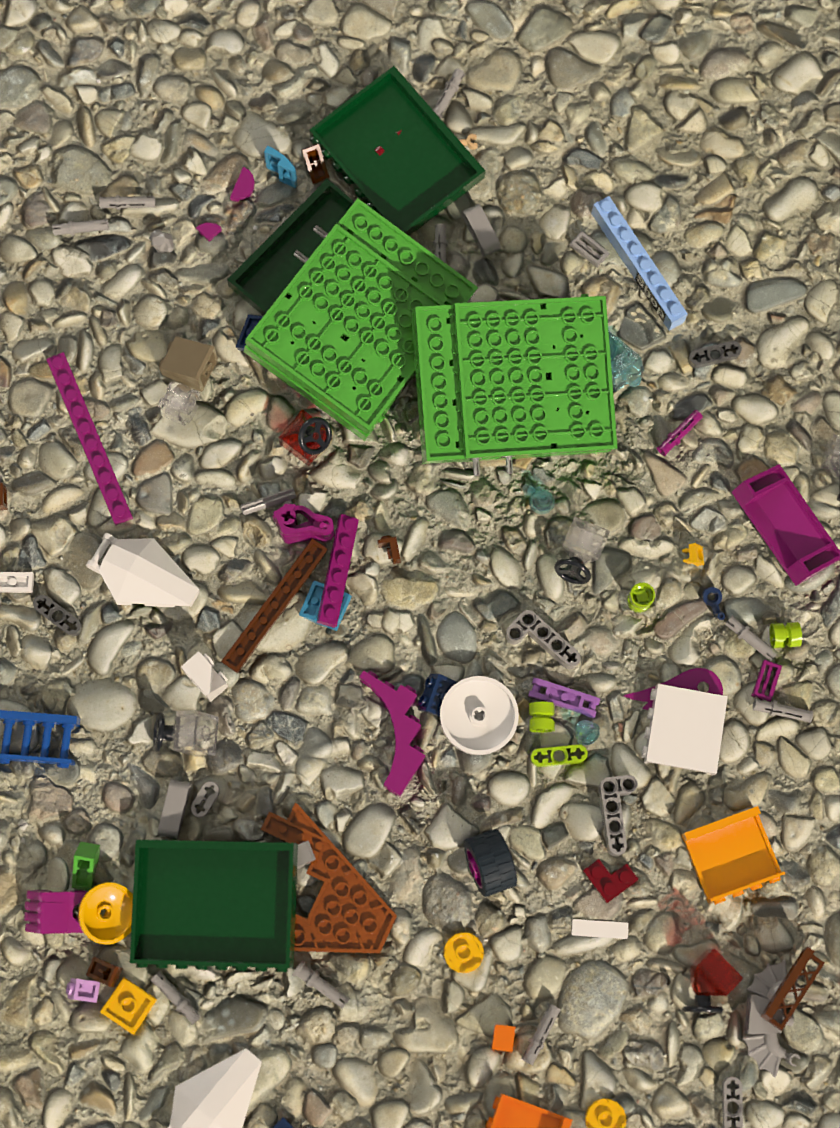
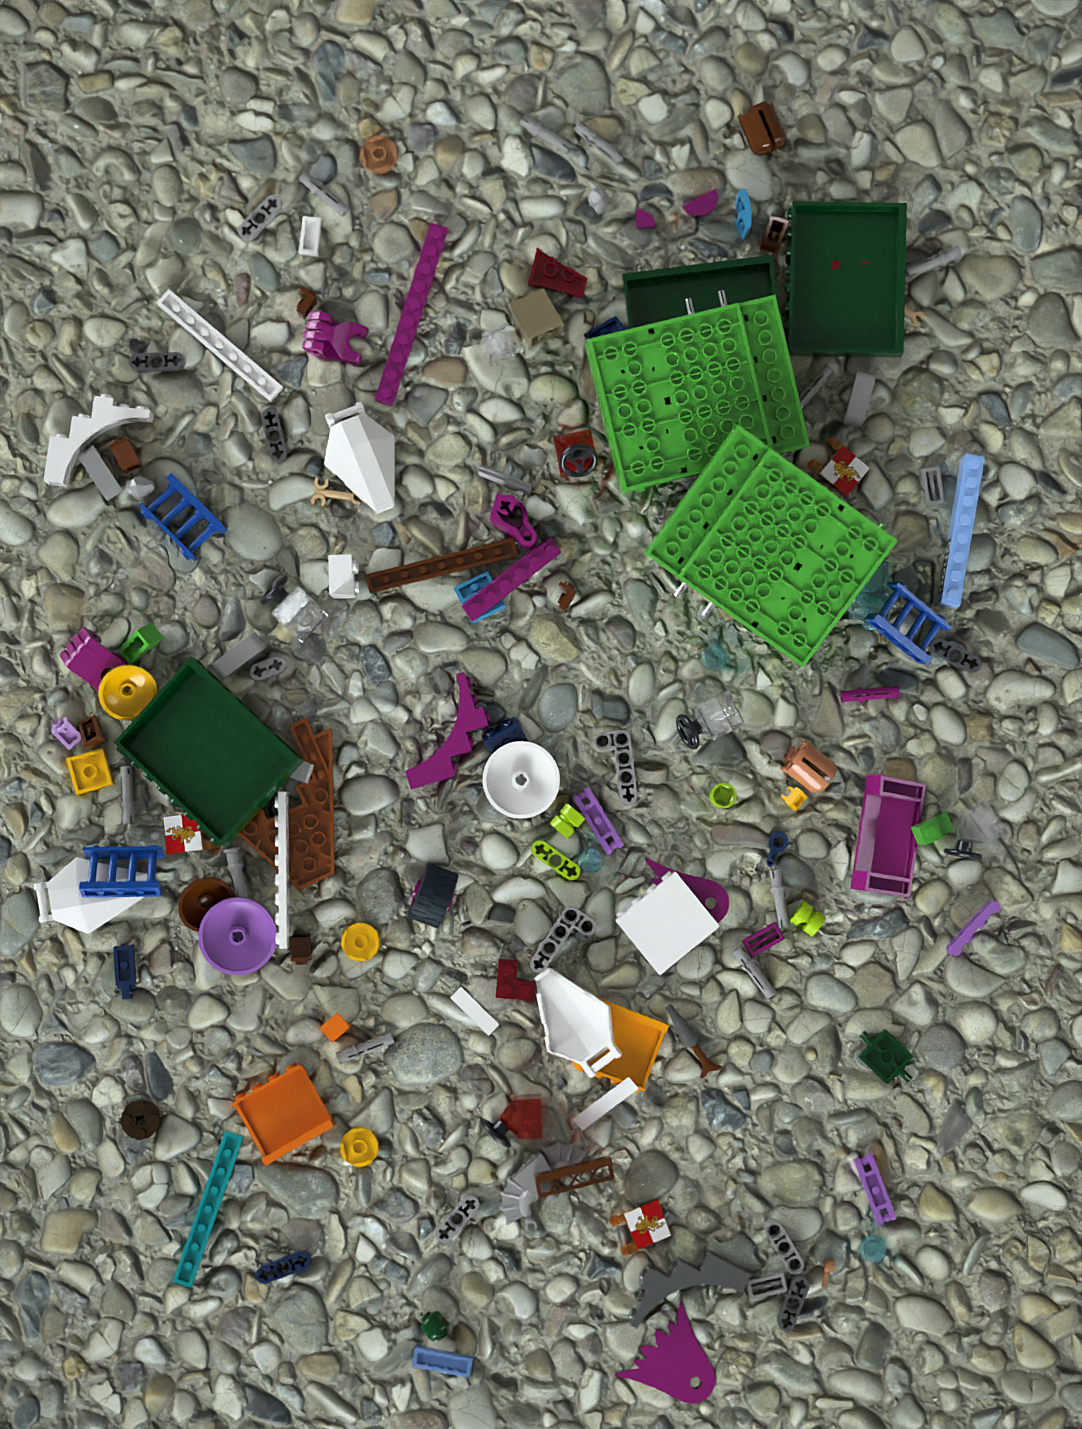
camera: 40 degrees right, 10 degrees up
none -> blue fence [79,845,164,898]
none -> flag [163,814,219,855]
none -> reddish brown dish [177,877,235,932]
none -> medium lavender dish [198,897,277,975]
none -> white plate [275,792,289,949]
none -> reddish brown bracket [290,936,312,965]
none -> magenta piece [302,312,369,365]
none -> tan bar [311,478,361,507]
none -> dark red wing [528,248,588,298]
none -> white windscreen [534,967,622,1078]
none -> white sticker [572,1077,639,1131]
none -> dark grey piece [665,1004,723,1078]
none -> reddish brown cylinder [737,100,786,156]
none -> nougat cylinder [780,739,837,793]
none -> flag [808,436,871,497]
none -> blue fence [864,581,951,665]
none -> bright green arch [911,812,954,845]

